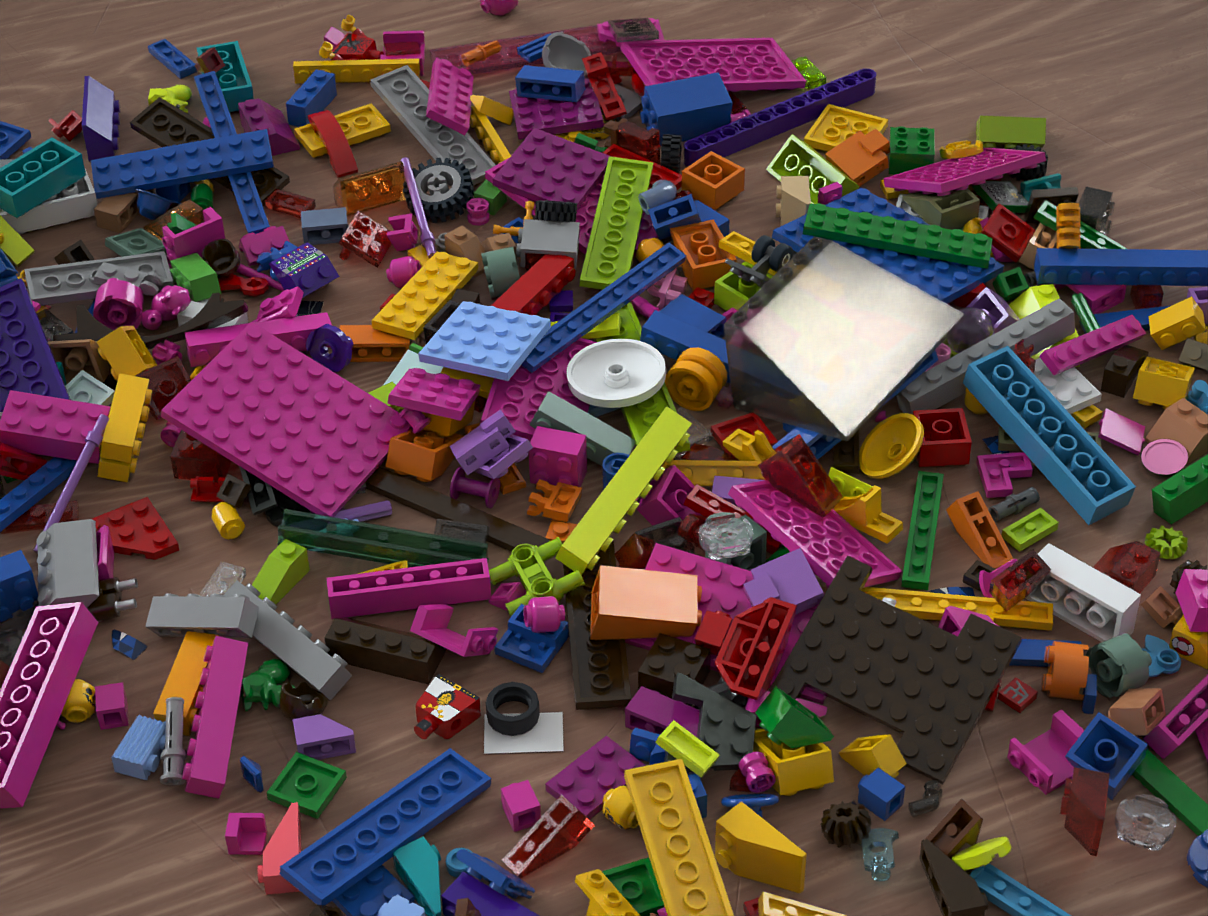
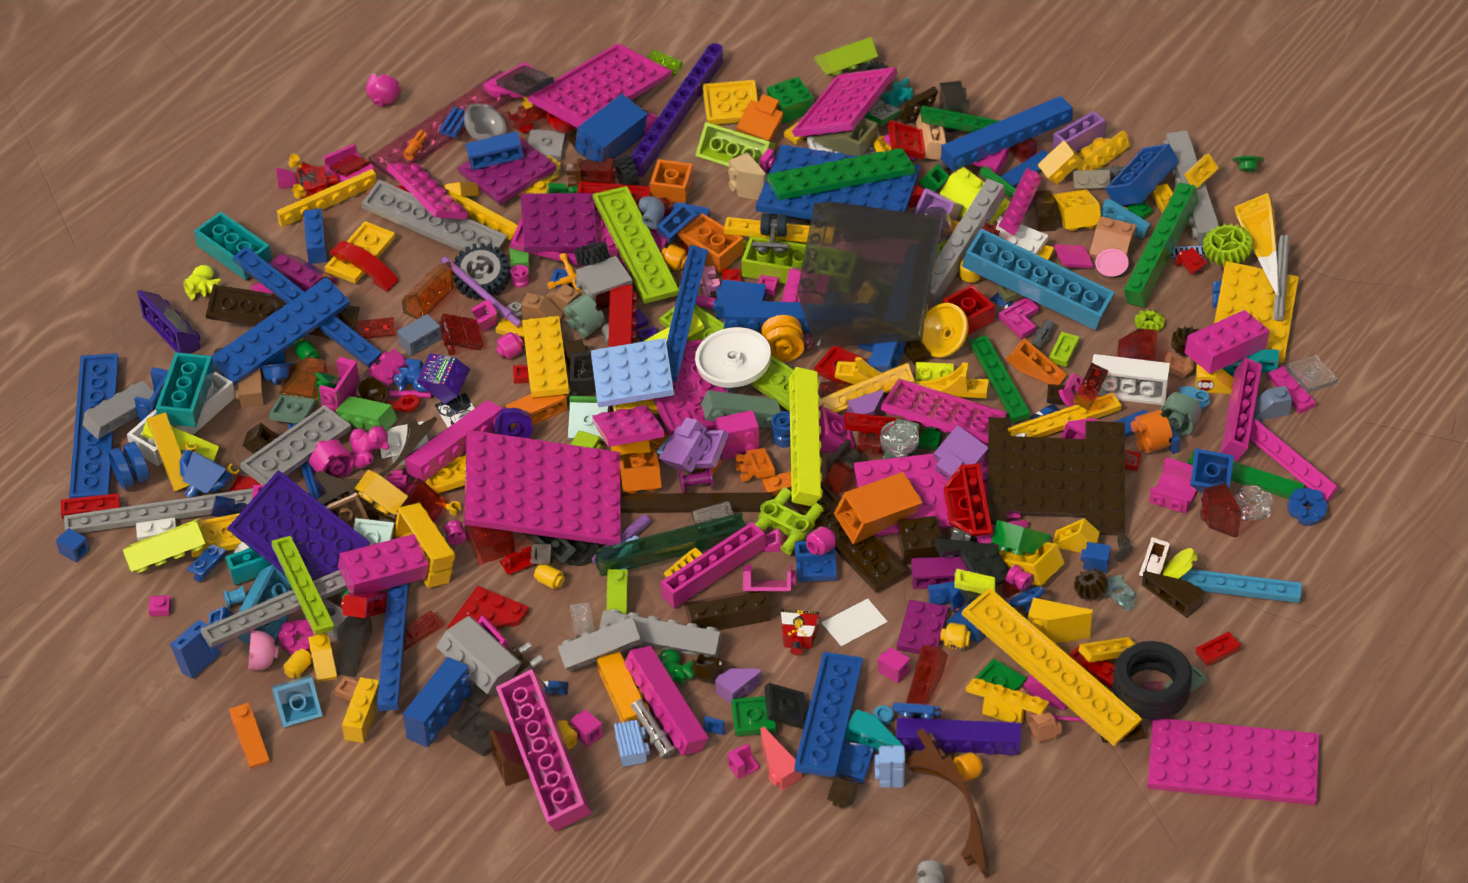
camera: 30 degrees left, 5 degrees up
medium lavender bar [33,414,110,554] -> none
red bracket [48,110,82,142] -> none
light grey hinge [94,262,164,296] -> none
blue tile [148,39,198,79] -> none
dark red tile [194,47,225,73] -> none
dark pink plate [252,286,304,323] -> none
dark pink bush [398,408,432,434] -> none
black tyre [486,682,540,736] -> none
red slope [582,52,627,121] -> none
red brick [695,610,733,656] -> none
clear red slope [758,434,843,518] -> none
yellow tile [939,140,984,159] -> none
light orange legs [1056,203,1080,249] -> none
nougat brick [1108,688,1166,735] -> none
none -> pearl dark grey plate [764,682,806,729]

